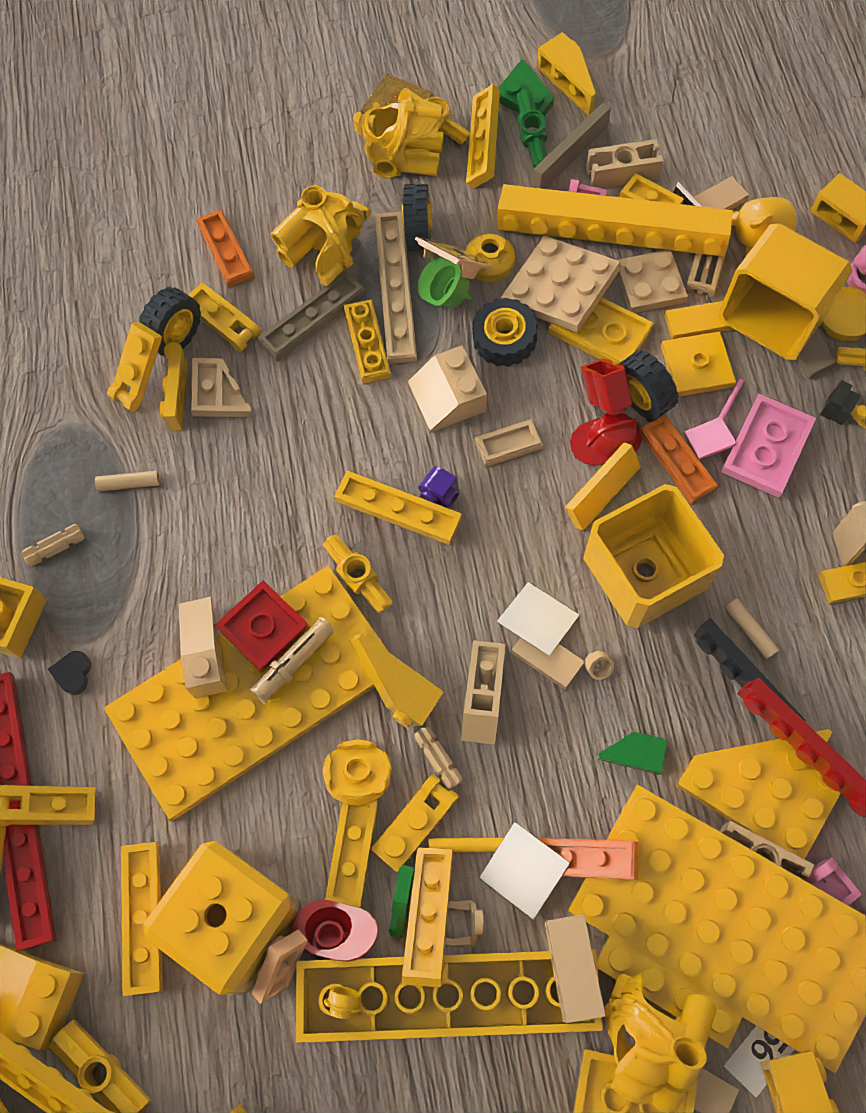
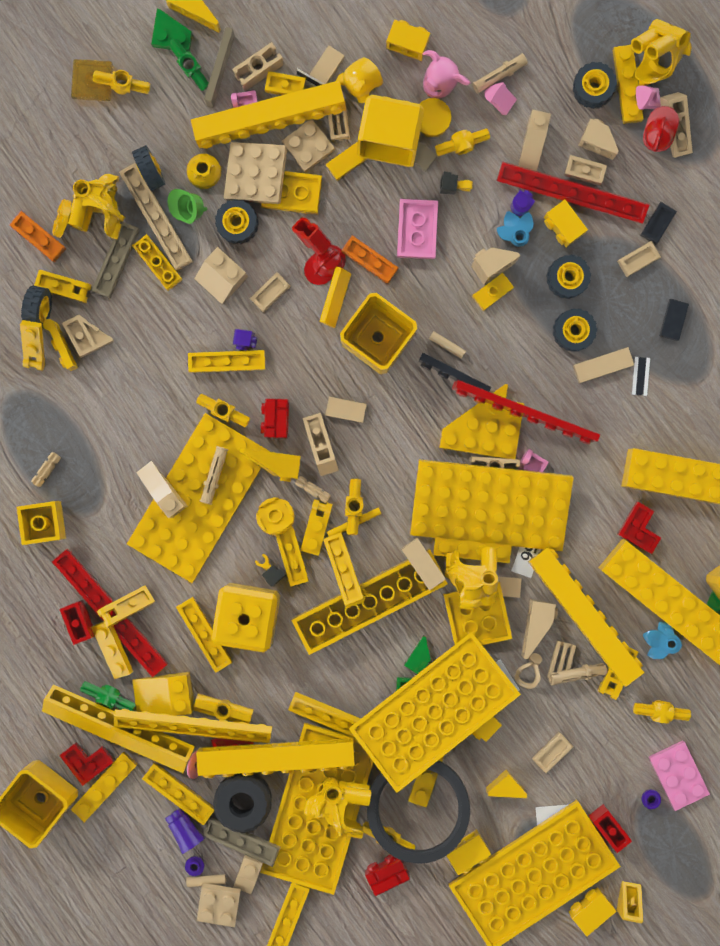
camera: 25 degrees left, 20 degrees up
black tile [48,651,91,695] -> none
tan piece [95,470,160,492] -> none
red plate [214,580,310,673] -> none
light nougat plate [252,930,307,1004] -> none
red piece [293,900,378,962] -> none
yellow plate [324,986,361,1019] -> none
yellow helmet [353,96,444,178] -> none
green tile [389,865,415,938] -> none
light nougat piece [415,237,493,279] -> none
tan piece [445,900,483,948] -> none
yellow plate [466,84,500,189] -> none
white sticker [479,822,570,920] -> none
white sticker [497,582,579,655] -> none
orange tile [537,838,639,880] -> none
tan hinge [585,650,614,680] -> none
green tile [597,732,667,775] -> none
black wheel [619,350,679,421] -> none
yellow plate [661,331,736,397] -> none
bright pink piece [684,379,744,460] -> none
none -> yellow tile [52,199,72,238]
none -> pearl dark grey piece [255,554,287,587]
none -> red brick [261,399,289,439]
none -> yellow axle [345,478,363,535]

